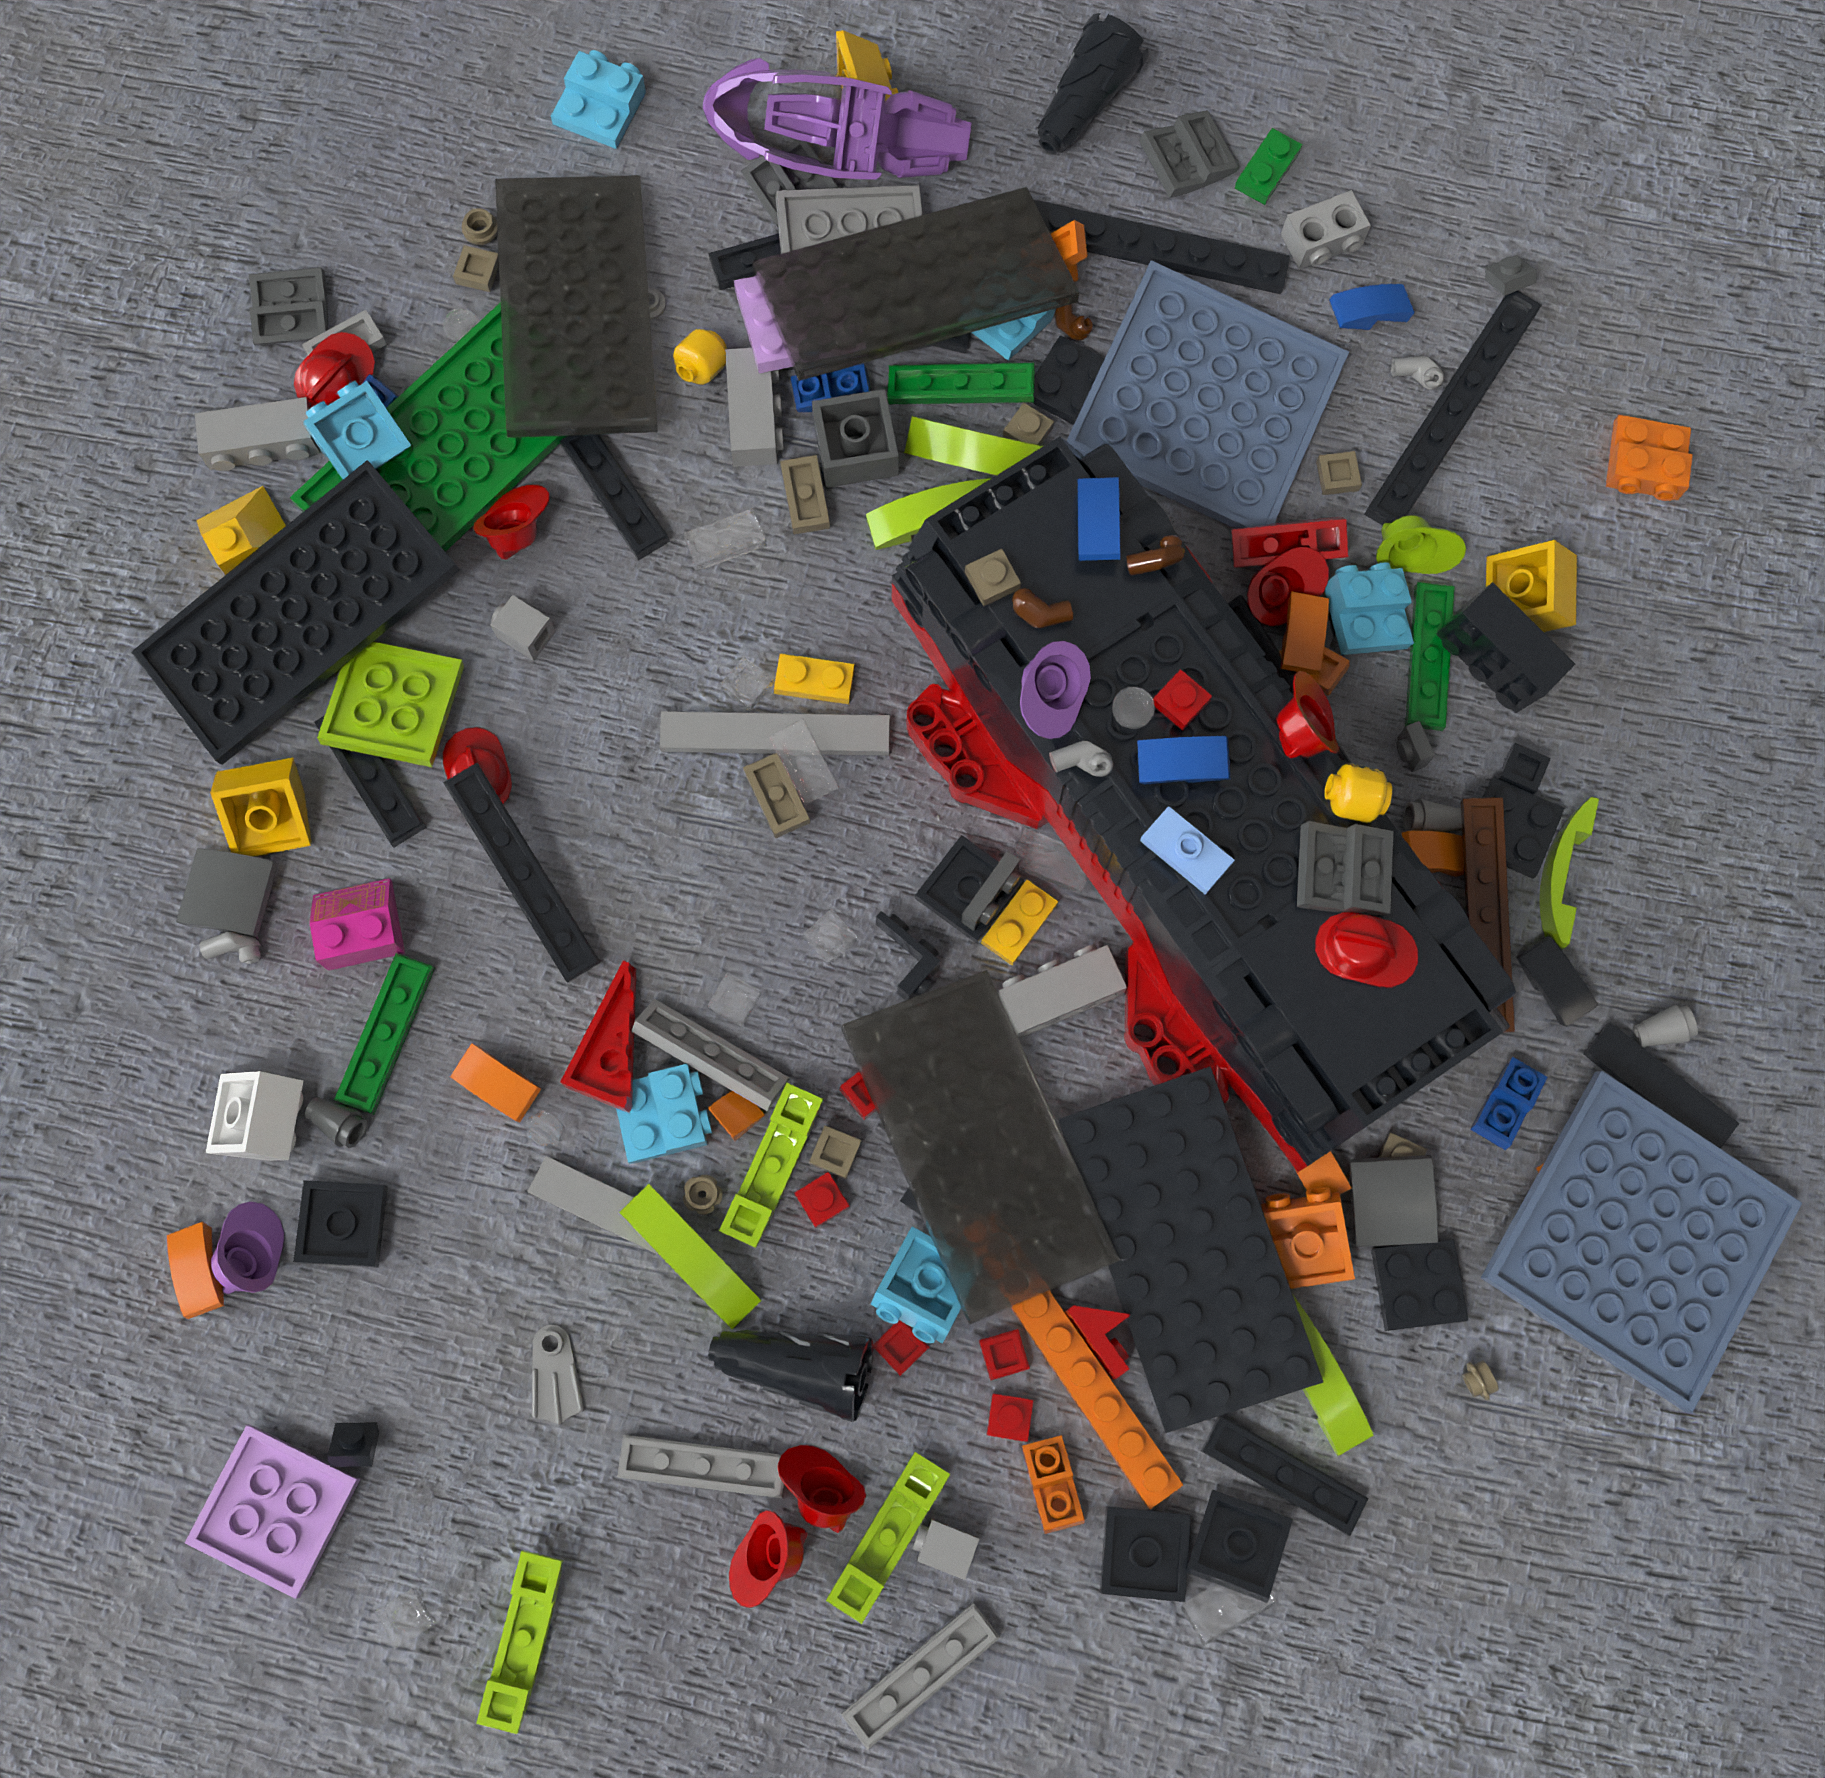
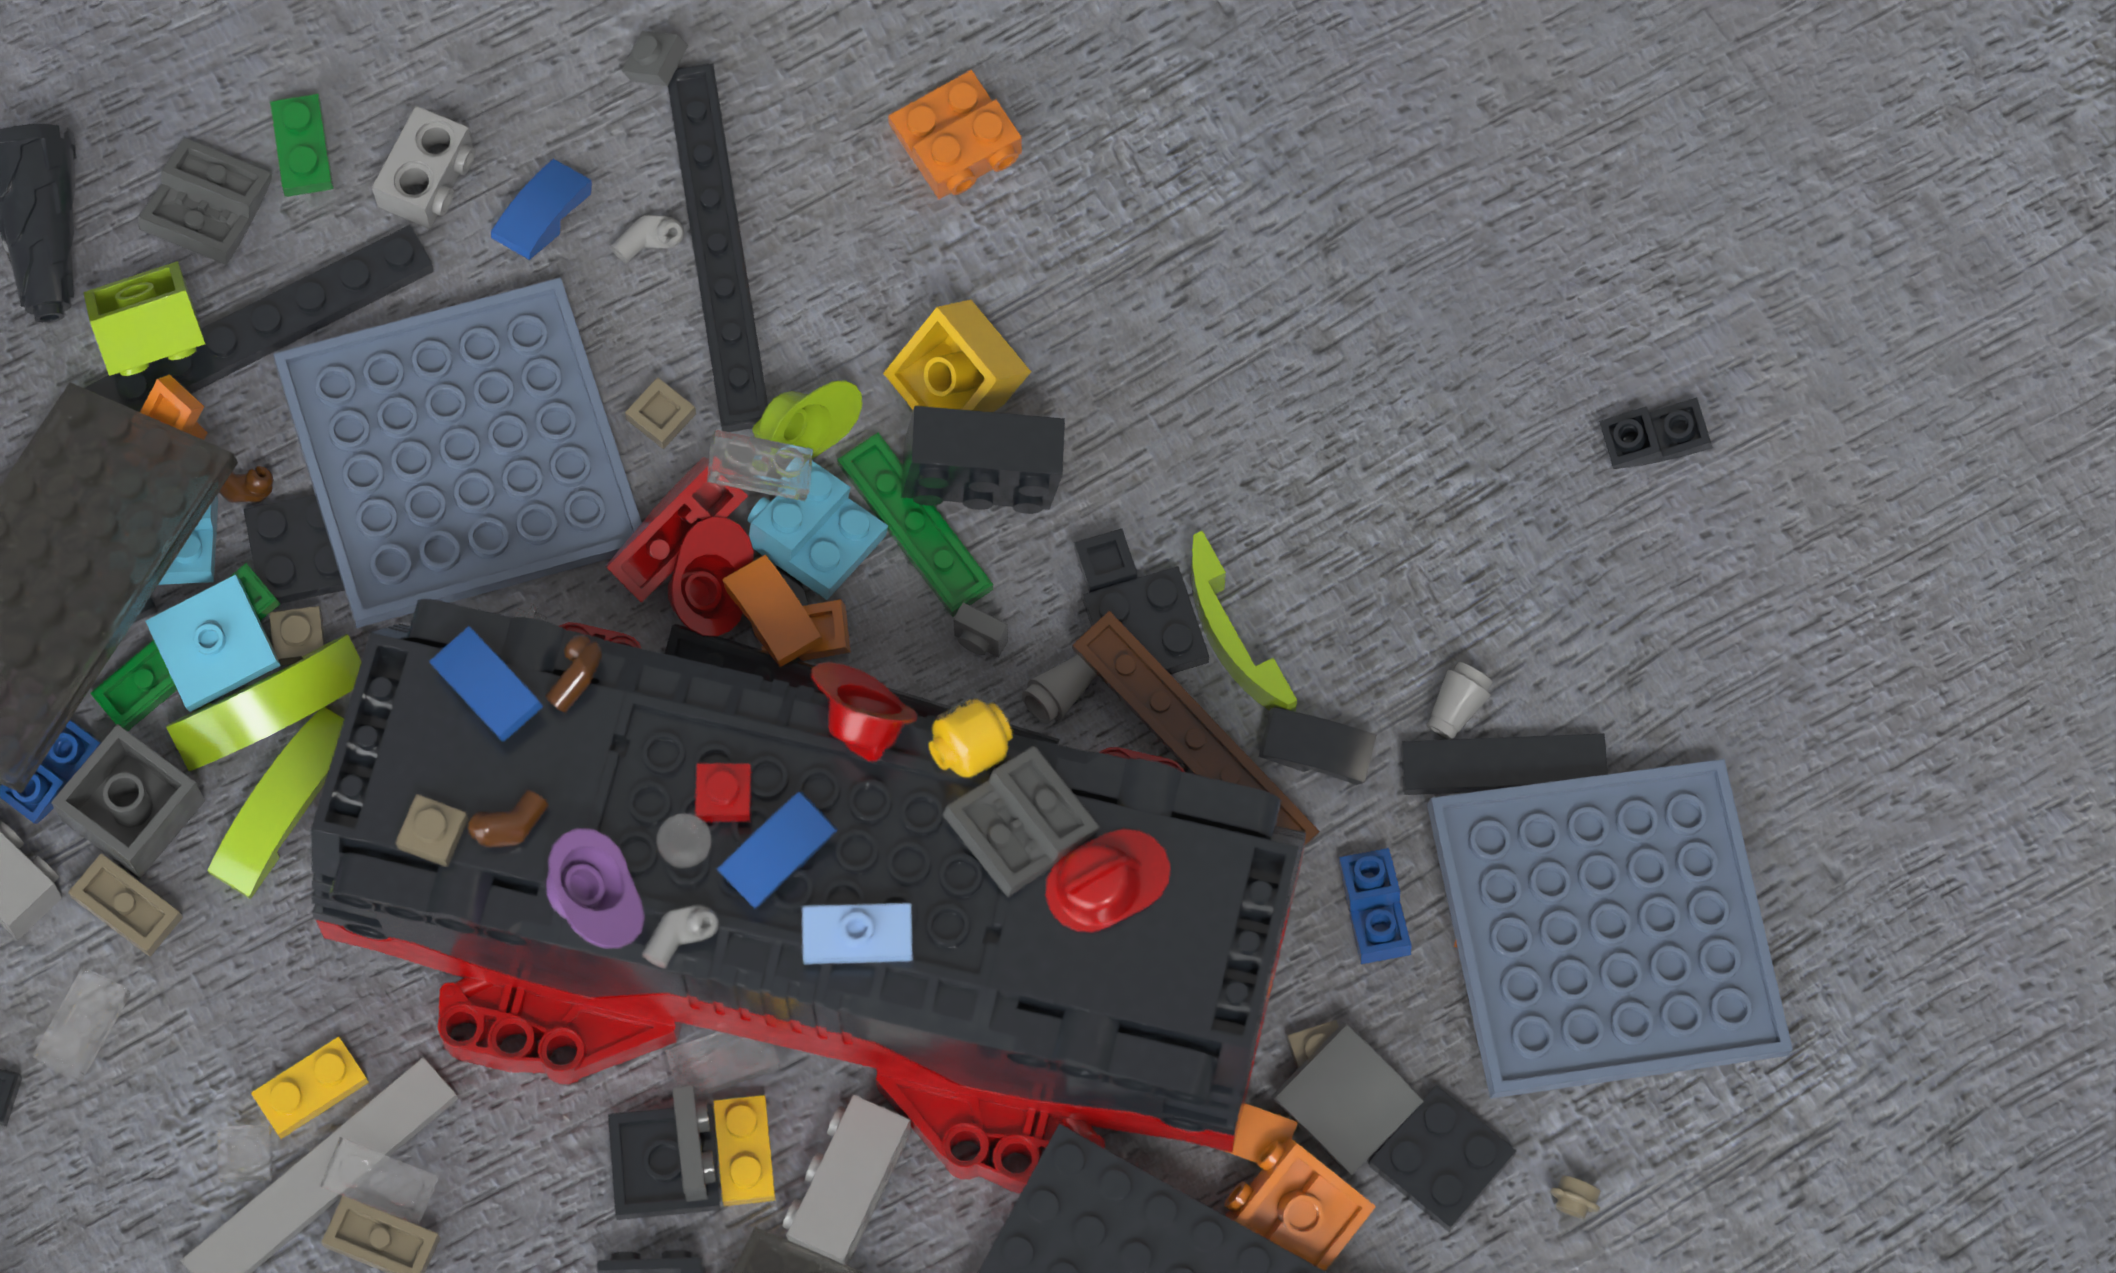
camera: 40 degrees left, 5 degrees down
orange slope [1401,831,1464,877] -> none
none -> lime brick [83,261,205,376]
none -> medium azure plate [145,575,281,712]
none -> clear plate [707,429,813,501]

